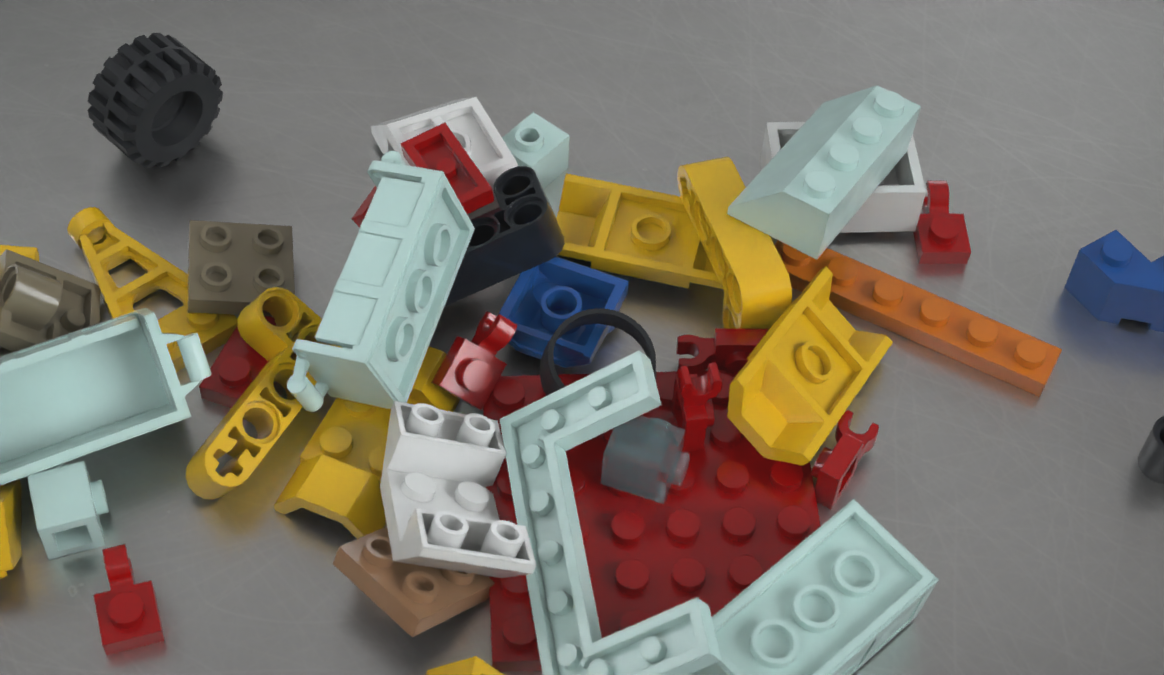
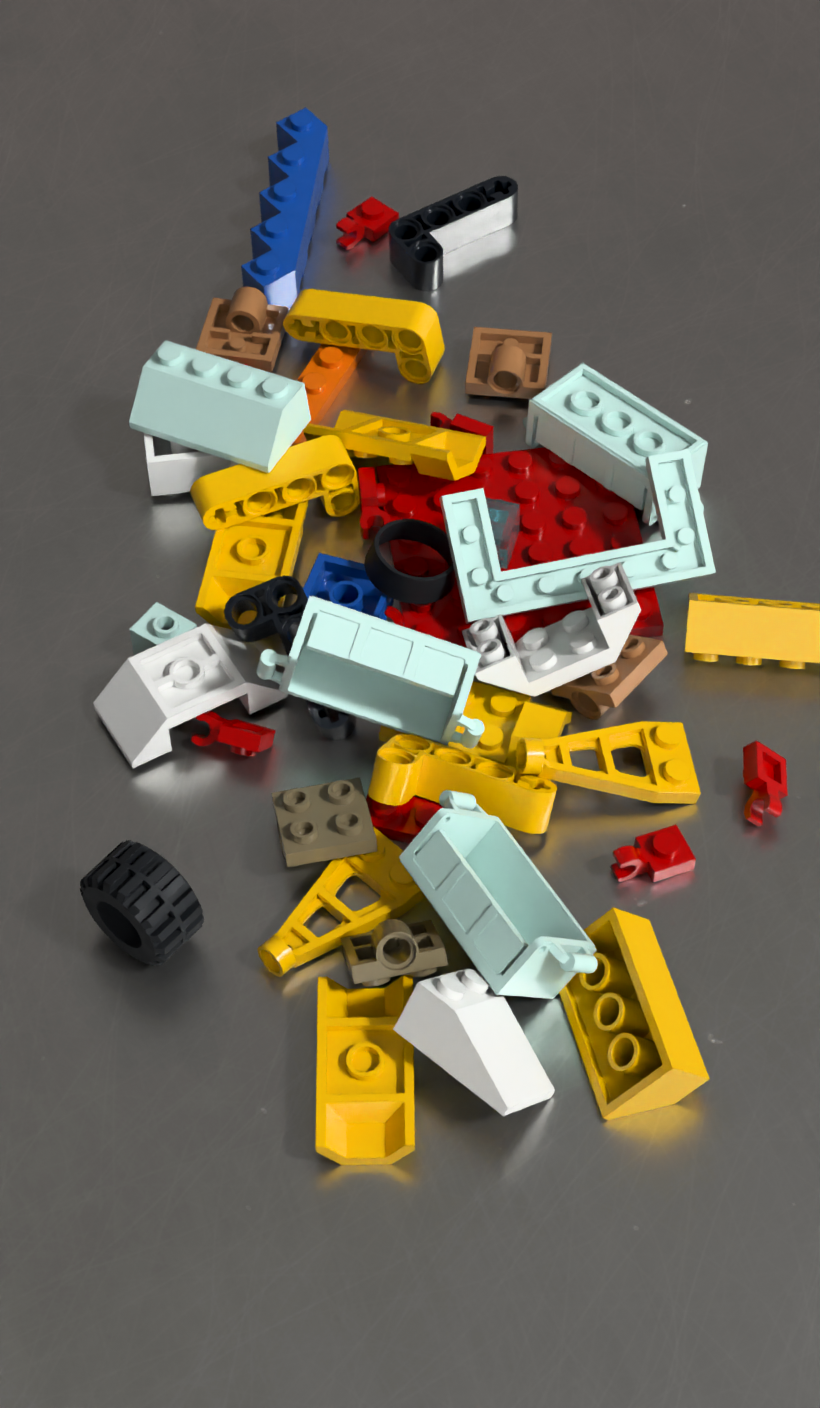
camera: 90 degrees left, 0 degrees up
light aqua brick [27,461,109,560] -> none
red plate [401,122,494,214] -> none
red plate [671,362,723,452] -> none
none -> medium nougat plate [196,287,289,372]
none -> yellow beam [283,289,445,384]
none -> medium nougat plate [465,327,552,399]
none -> yellow plate [516,721,701,804]

